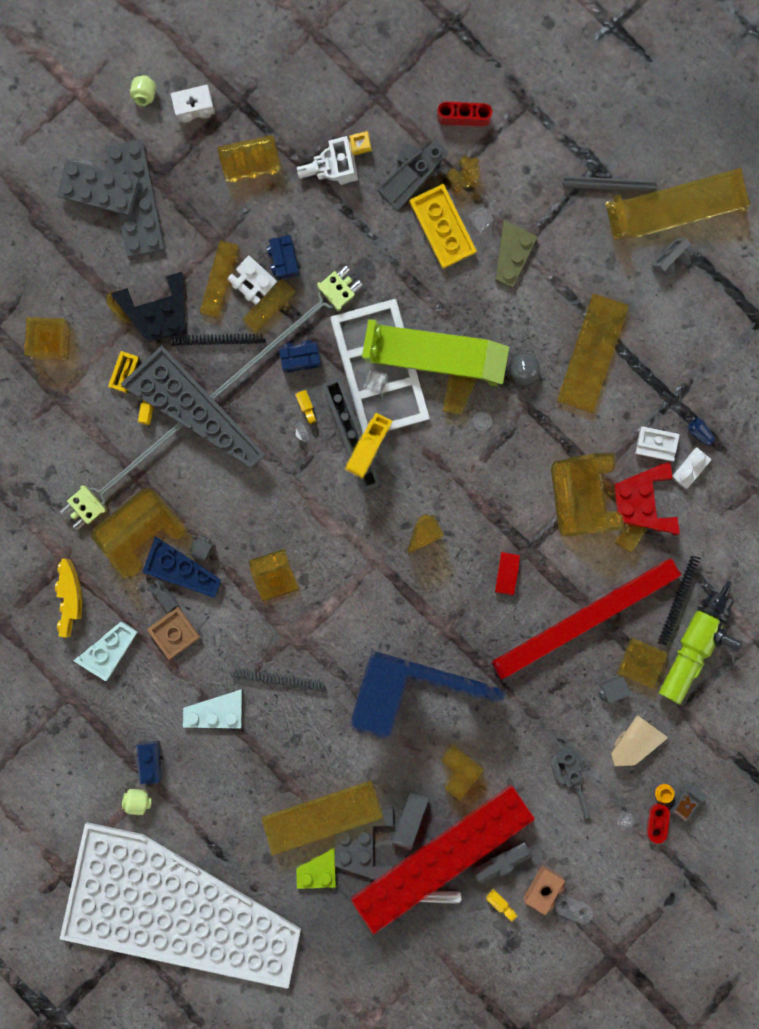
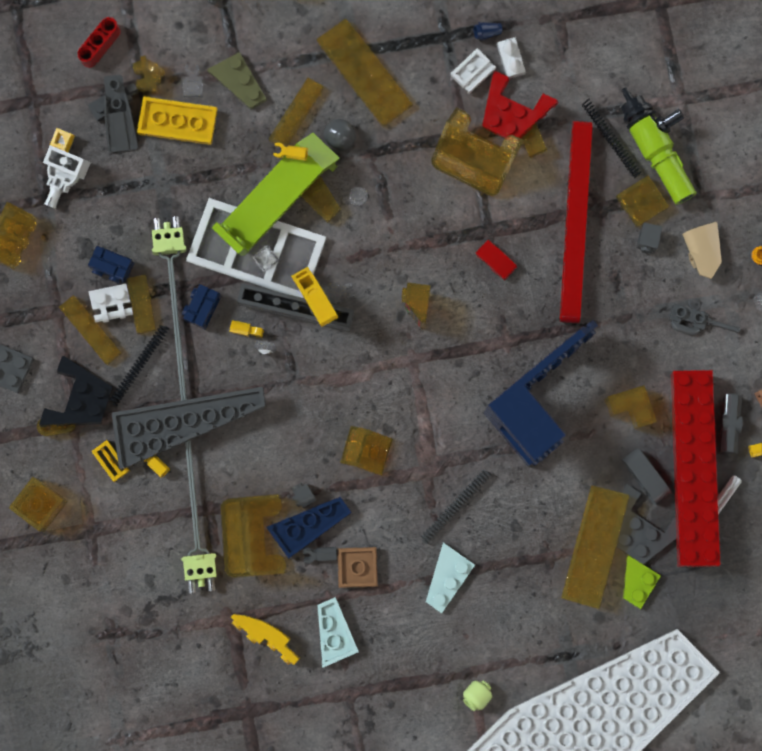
camera: 55 degrees left, 5 degrees down
dark blue brick [136,741,162,784] -> none
none -> clear yellow plate [269,78,324,148]
none -> yellow bar [273,143,308,161]

